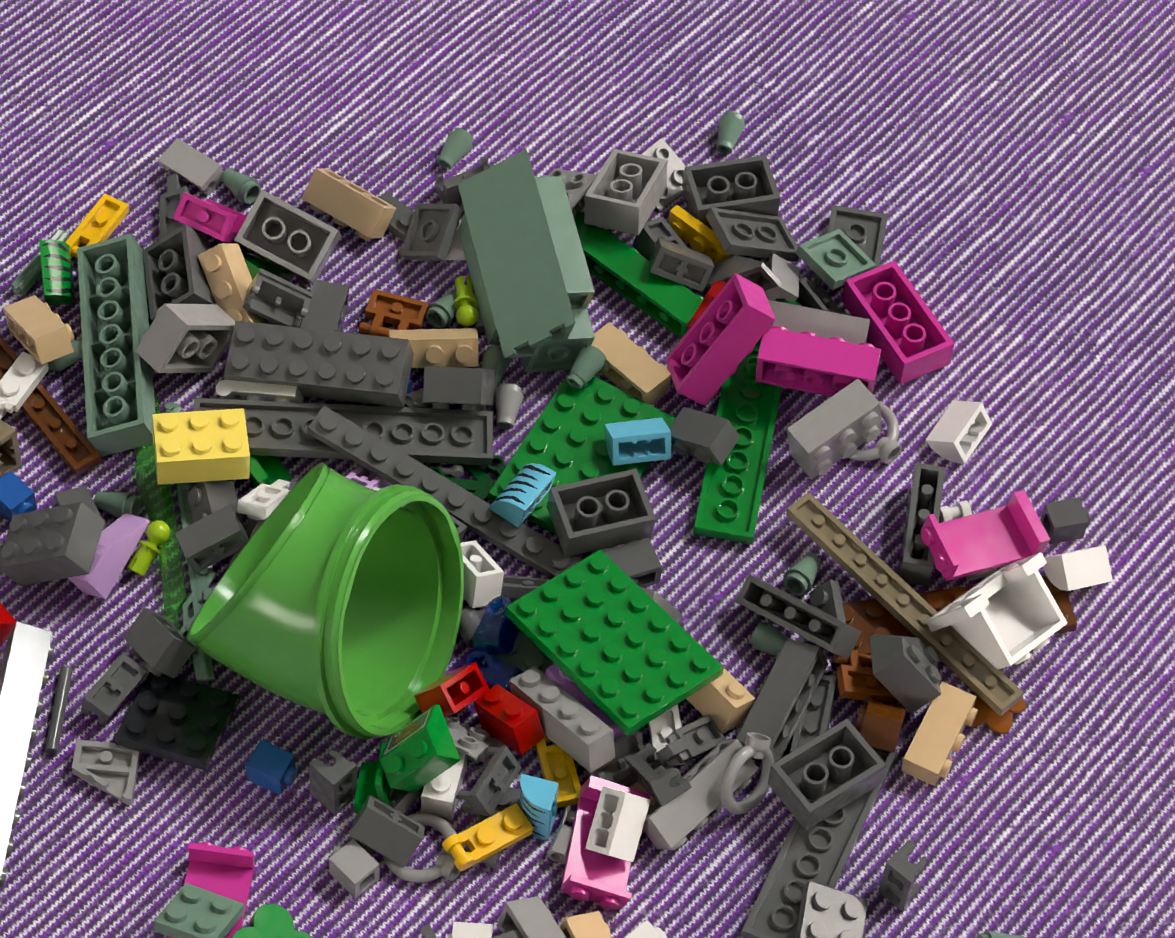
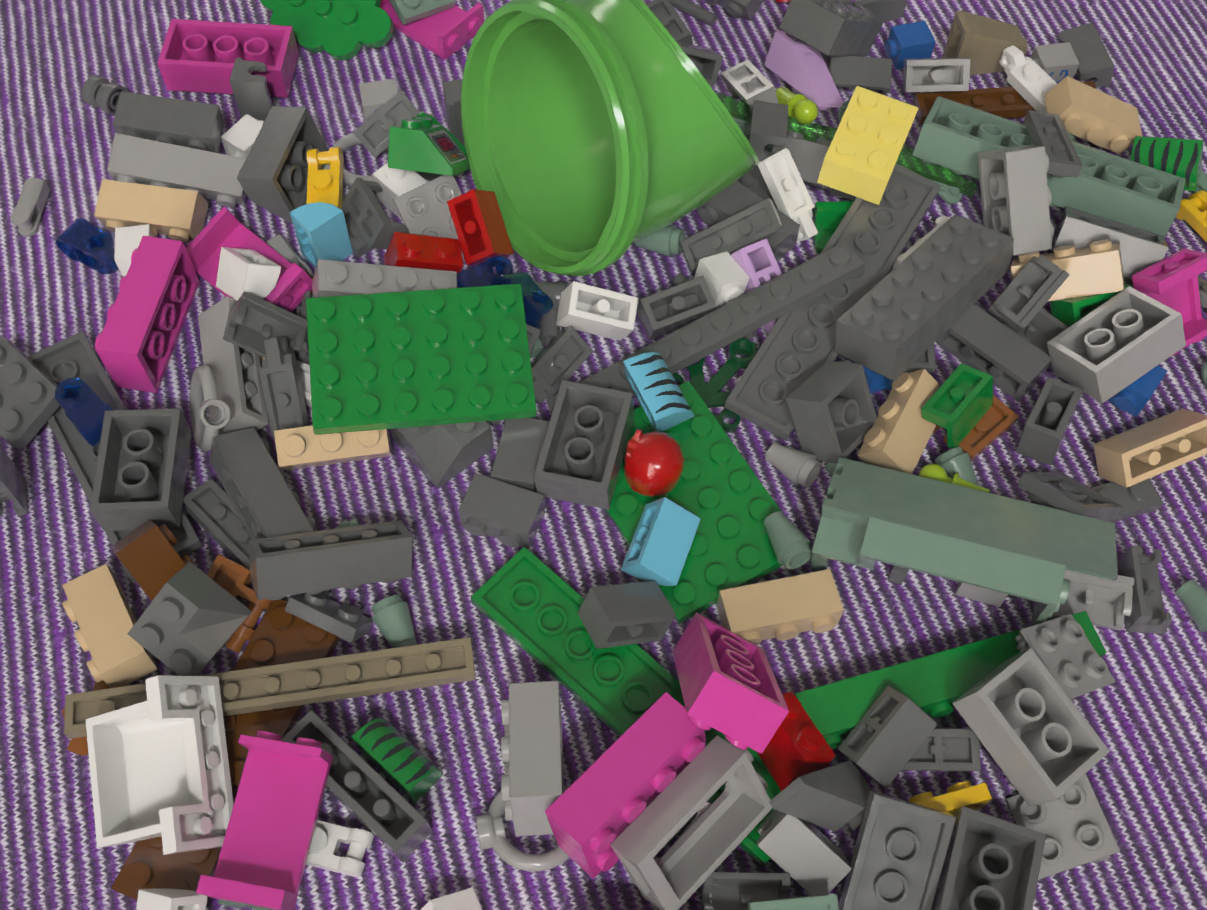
camera: 125 degrees right, 5 degrees up
none -> clear blue piece [55,378,113,448]
none -> dark pink brick [95,236,200,393]
none -> dark grey slope [237,106,329,224]
none -> green brick [351,717,443,804]
none -> dark grey brick [458,473,545,549]
none -> red helmet [624,429,685,496]
none -> light grey hinge [721,60,779,113]
none -> light grey brick [903,57,971,92]
none -> green panel [921,363,993,449]
none -> dark grey brick [1016,377,1083,466]
none -> dark grey plate [1024,110,1083,178]

